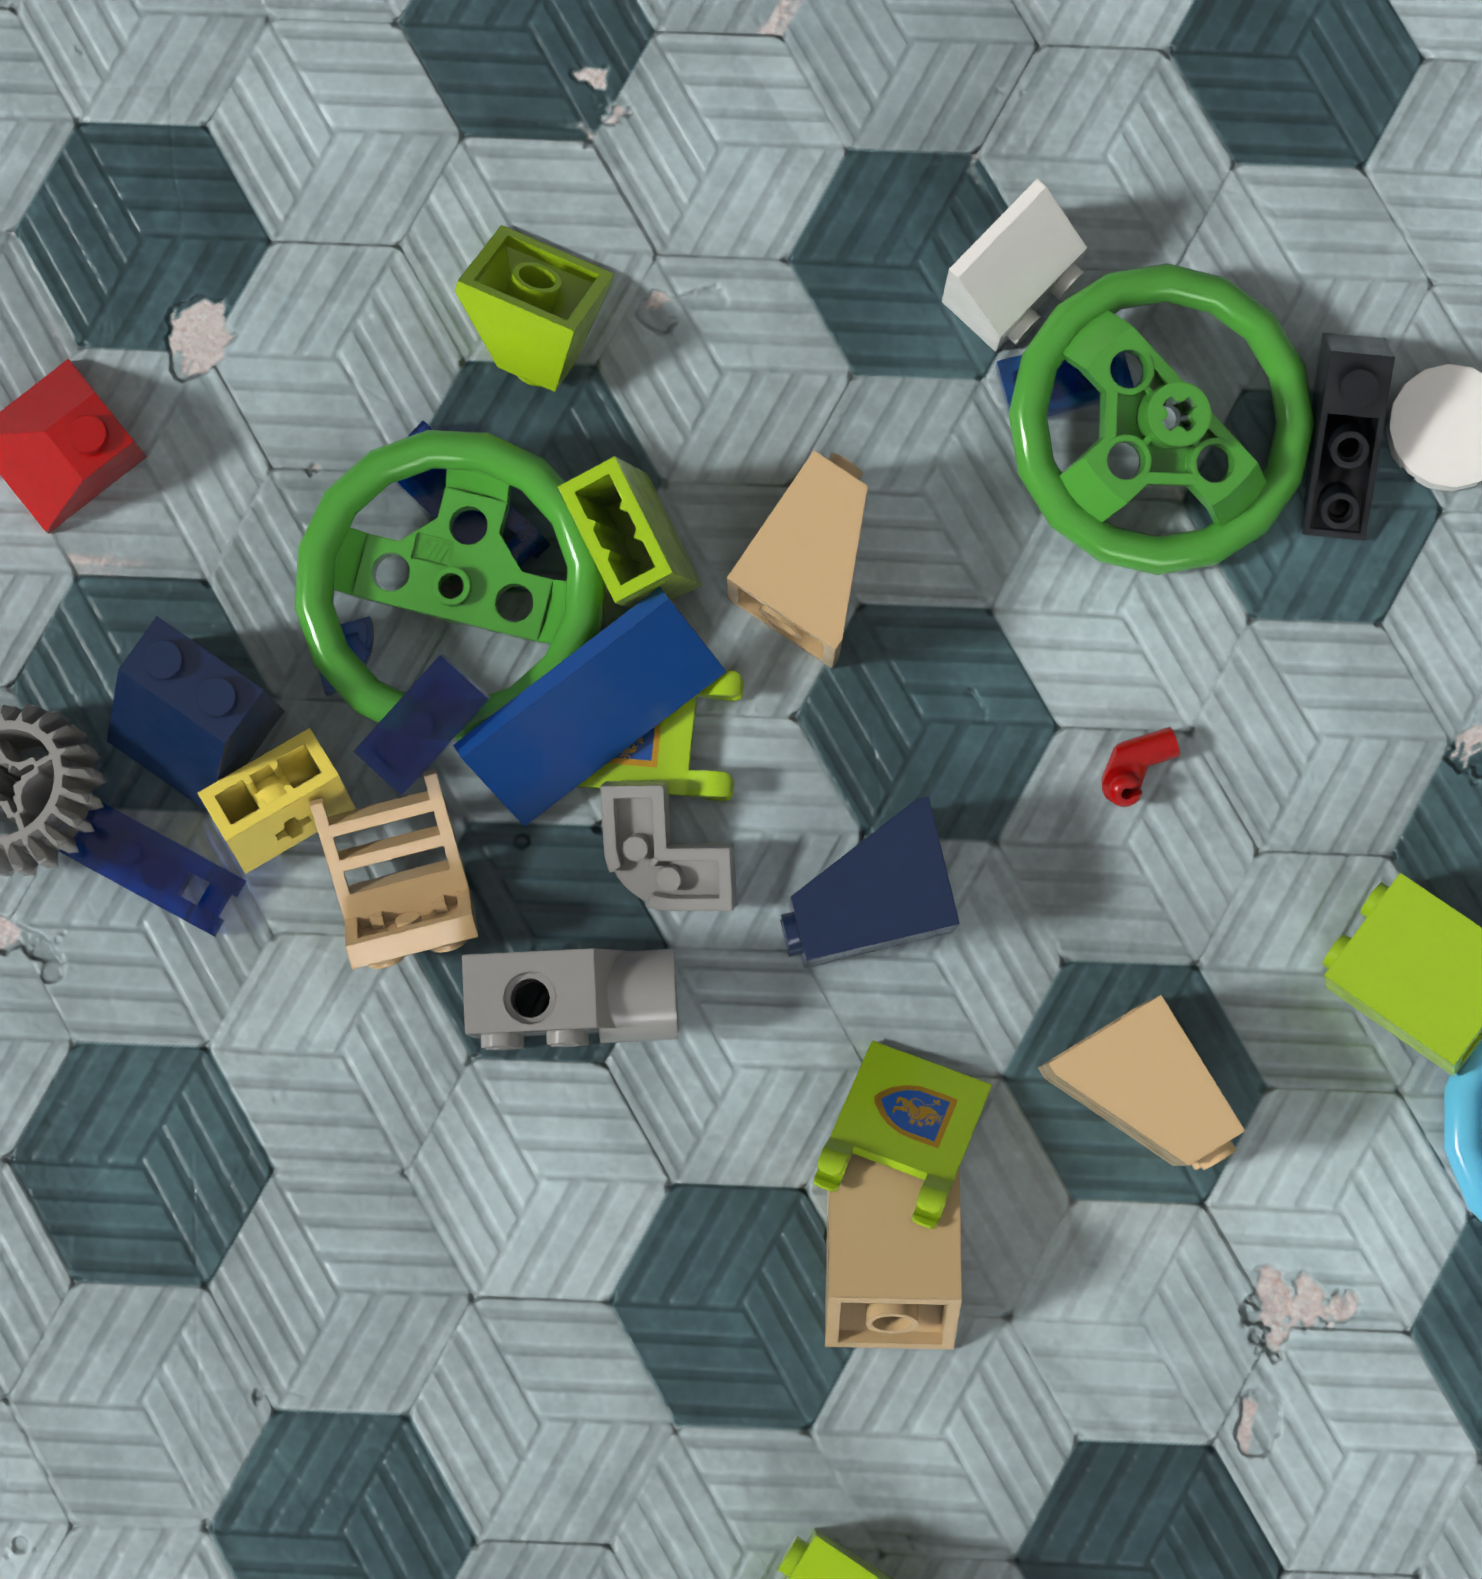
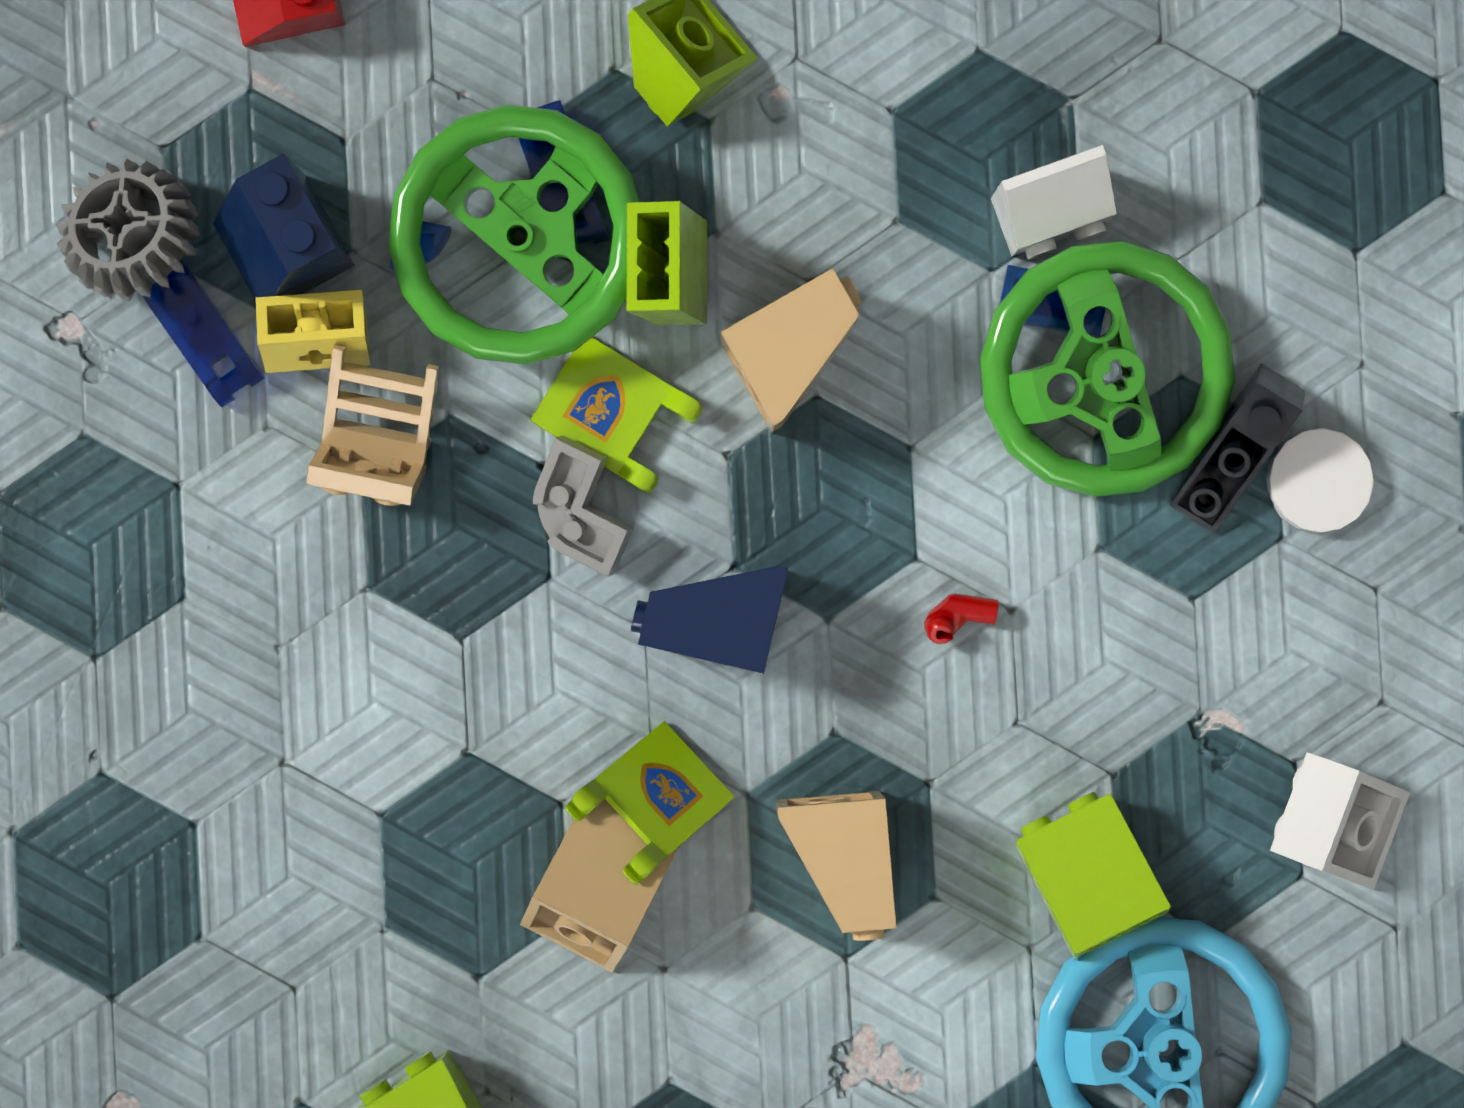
camera: 25 degrees right, 5 degrees up
clear blue plate [353,654,491,796] -> none
blue tile [453,587,727,827] -> none
light grey brick [462,948,679,1050] -> none

